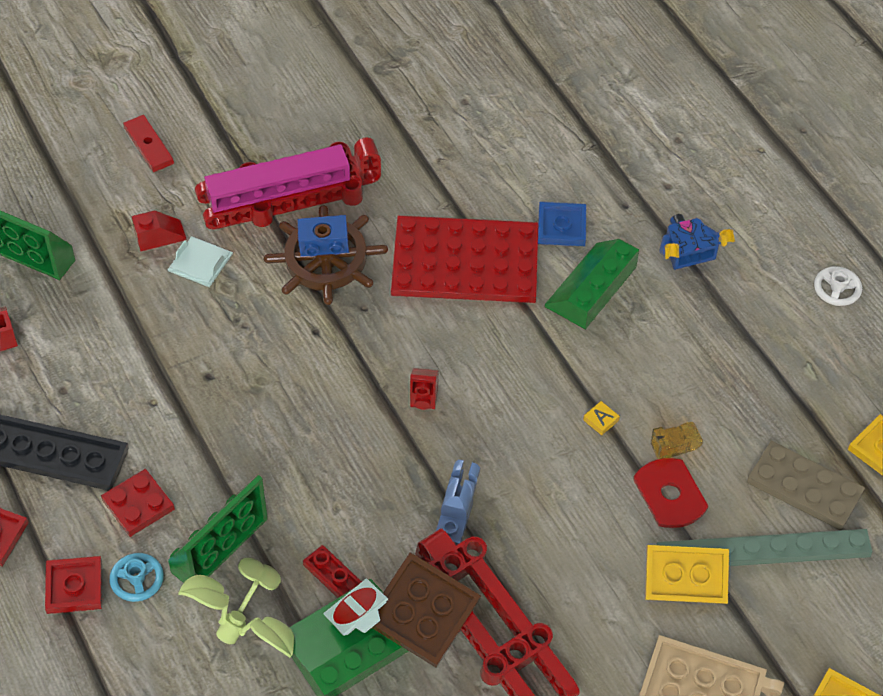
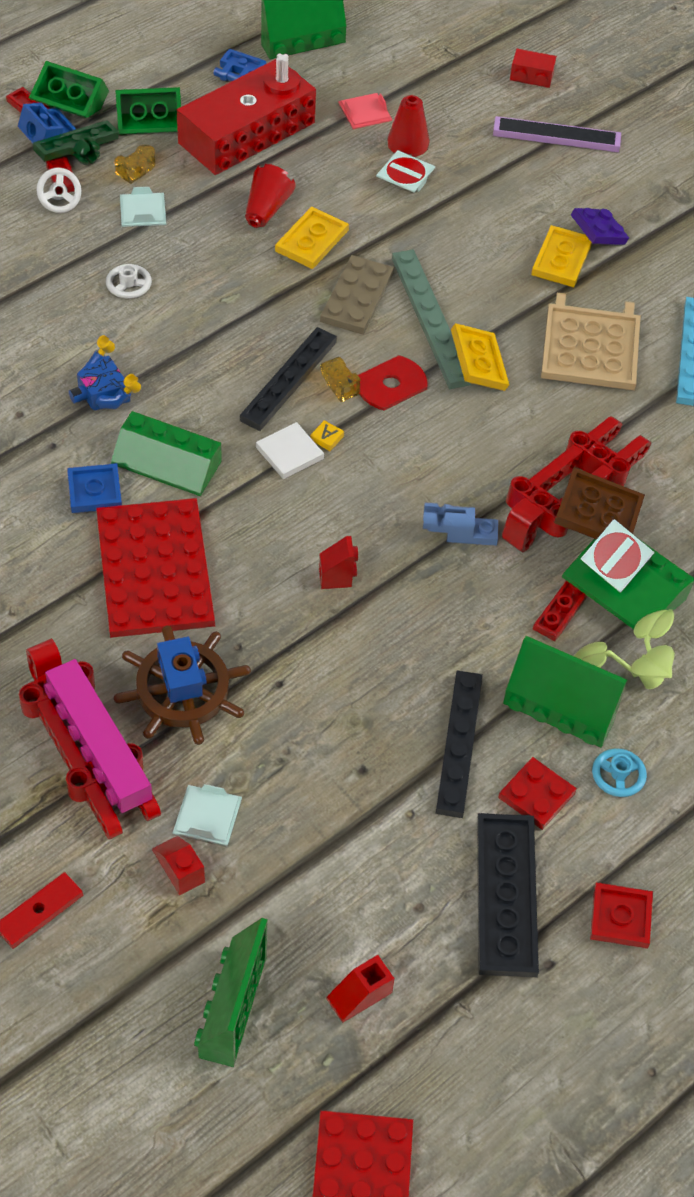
camera: 105 degrees left, 0 degrees up
red plate [45,556,102,614] -> none
none -> black plate [240,327,337,431]
none -> white tile [256,422,324,479]
none -> black plate [435,670,483,818]

